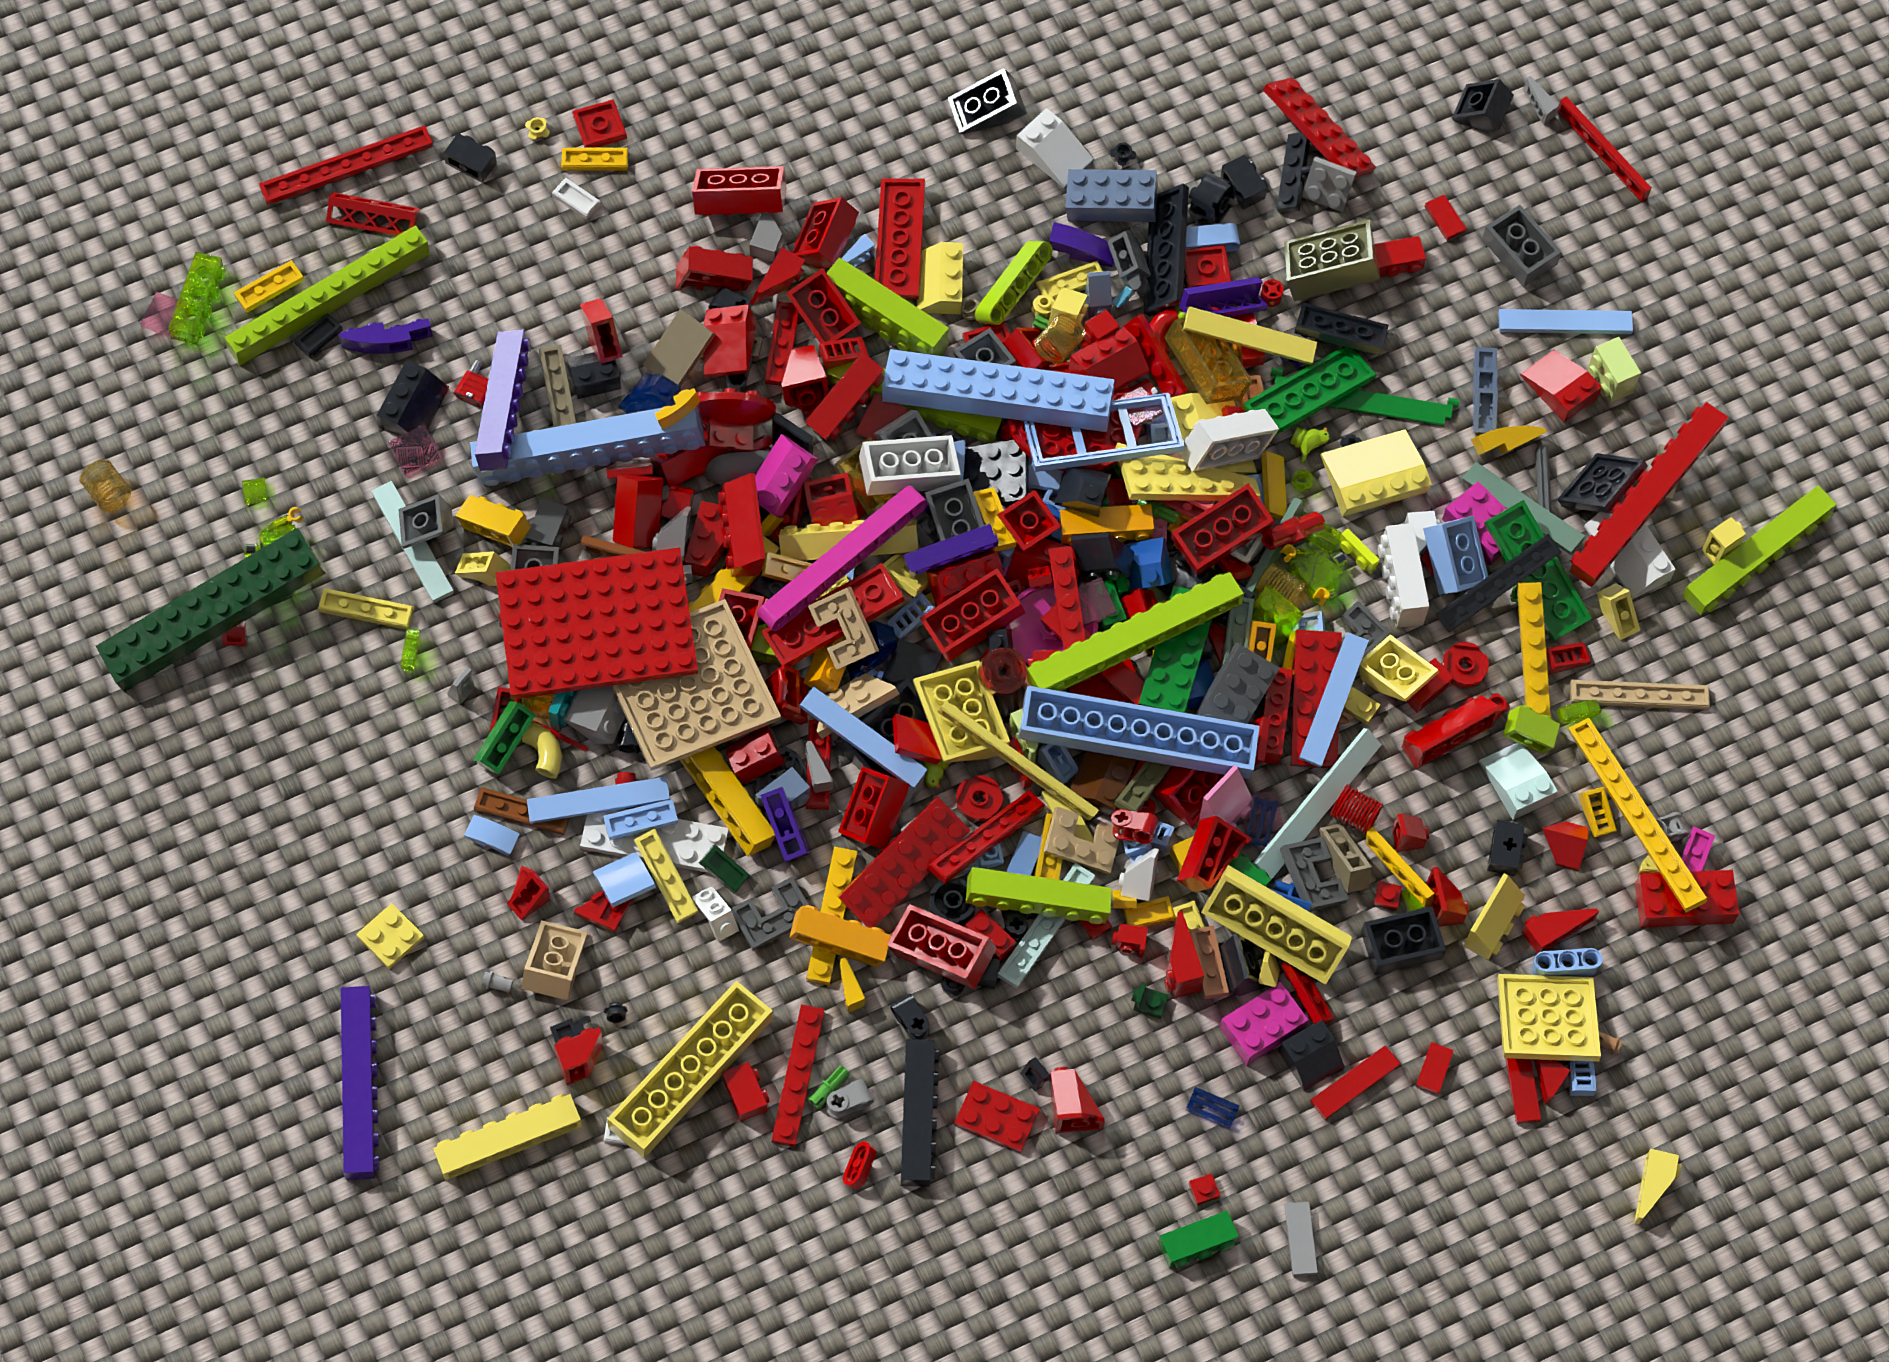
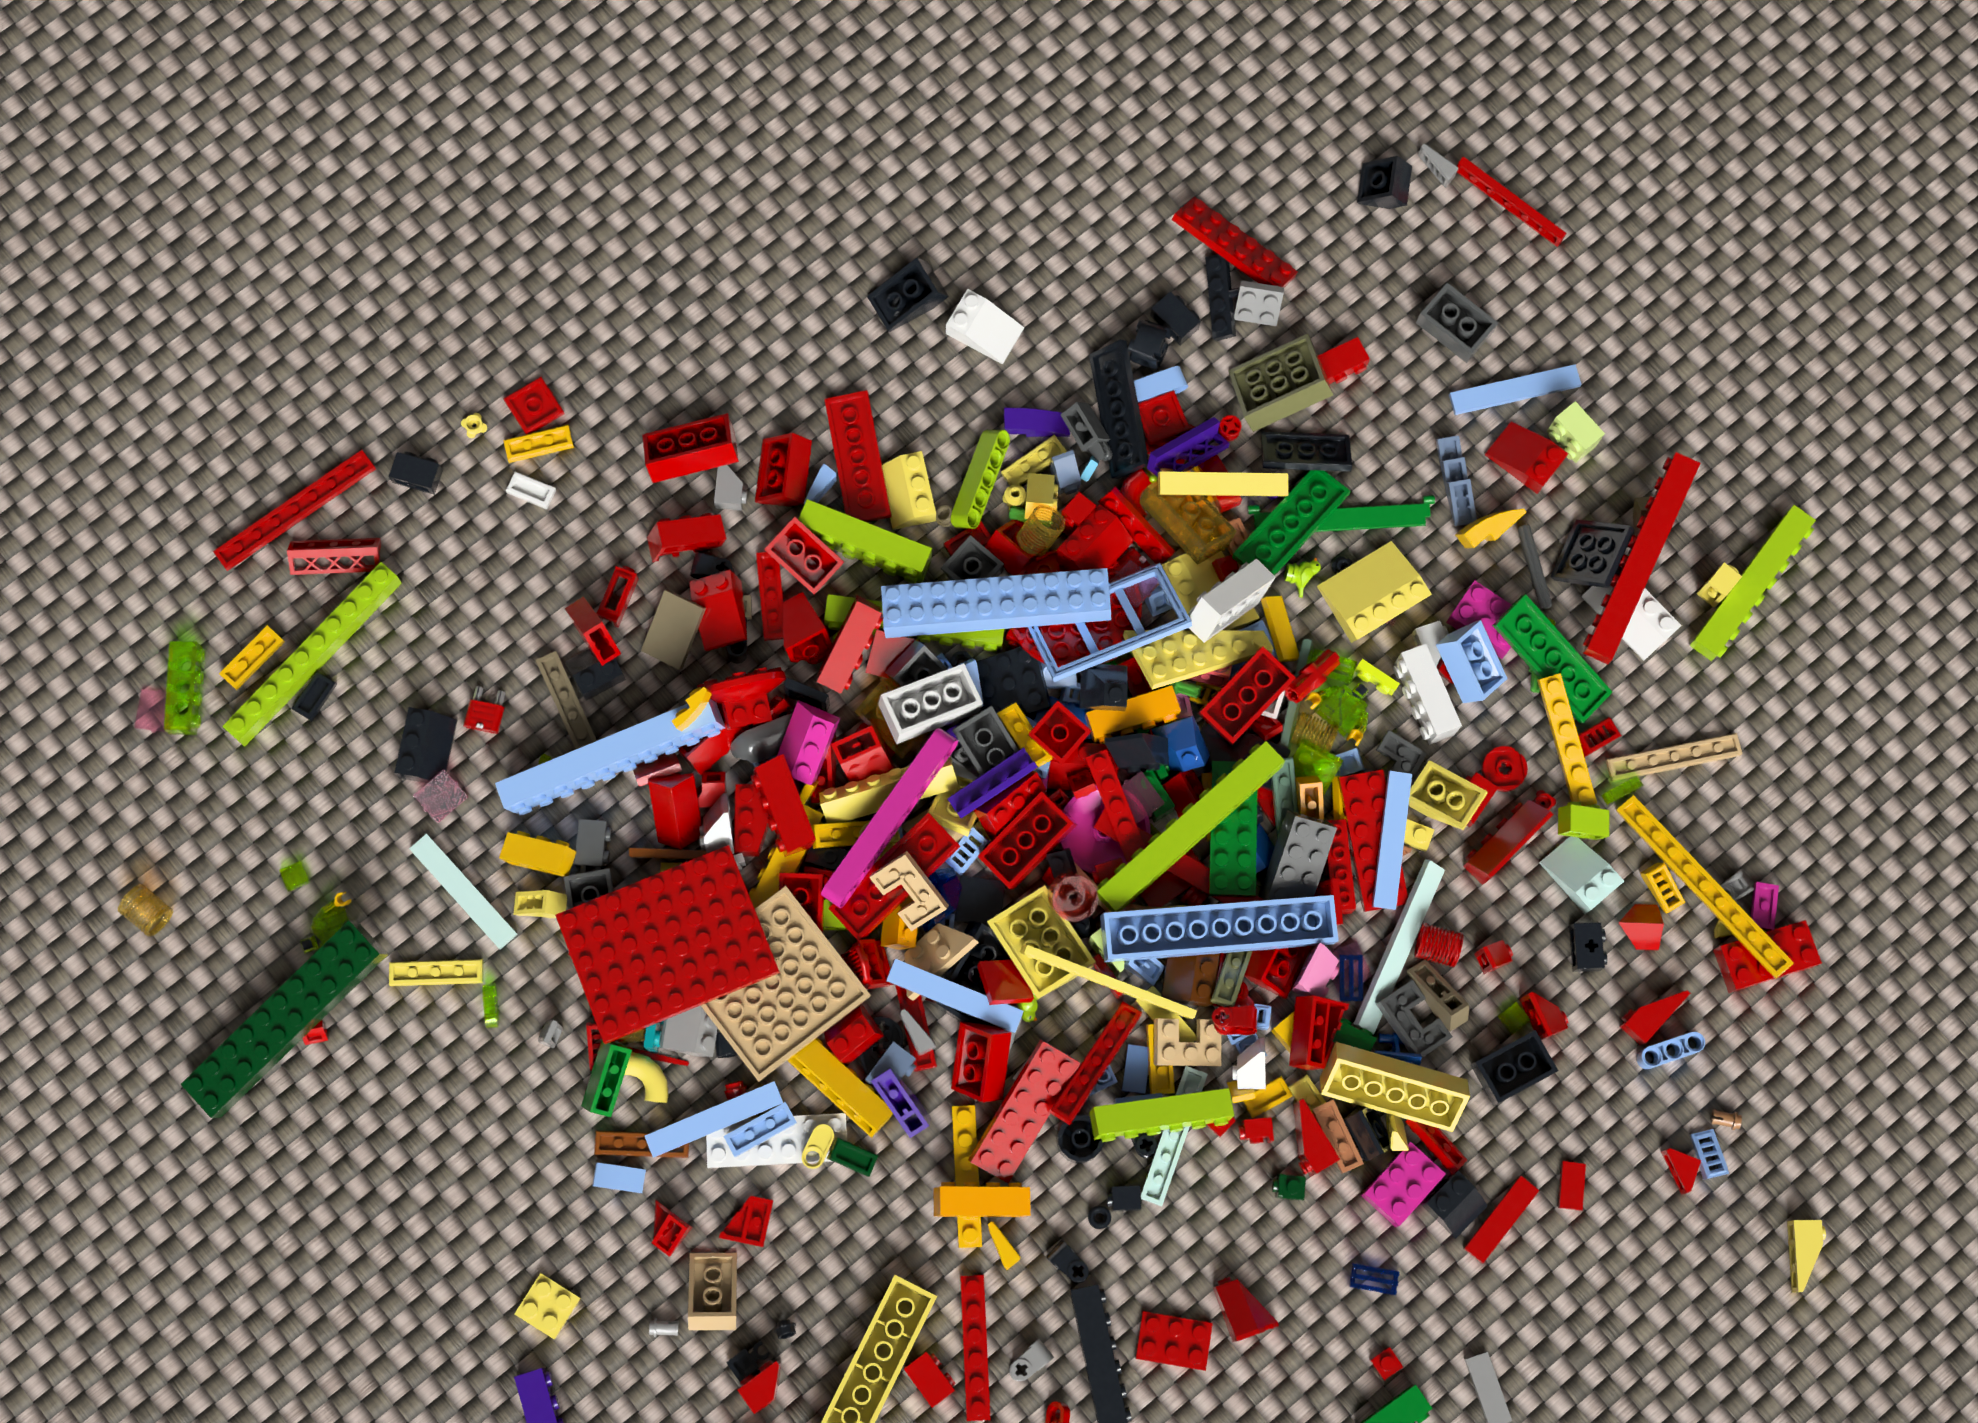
camera: 15 degrees left, 10 degrees up
dark purple slope [339,318,432,354] -> none
dark grey slope [398,494,454,549] -> none
brick [474,329,531,471] -> none
light blue slope [593,852,656,907] -> none
clear blue slope [618,373,681,414] -> none
light yellow tile [634,829,699,923] -> none
white bracket [692,887,739,942] -> none
dark grey plate [731,877,809,951] -> none
red slope [749,247,805,306] -> none
bright green axle [808,1066,850,1110] -> none
red slope [819,337,869,370] -> none
red brick [887,904,997,989] -> none
red plate [956,775,1003,823] -> none
red brick [965,909,1016,964] -> none
black plate [1020,1057,1050,1091] -> none
sand blue brick [1065,169,1158,222] -> none
black plate [1110,142,1136,166] -> none
clear neon green plate [1291,469,1314,491] -> none
yellow tile [1365,827,1434,908] -> none
red plate [1373,881,1402,911] -> none
red tile [1424,194,1467,241] -> none
black tile [1436,534,1561,632] -> none
sand green tile [1462,462,1585,555] -> none
light yellow slope [1464,874,1526,960] -> none
light yellow plate [1497,974,1601,1062] -> none
red tile [1501,1034,1541,1124] -> none
light yellow slope [1597,583,1640,640] -> none
none -> red window [596,566,639,628]
none -> light yellow piece [802,1124,834,1169]

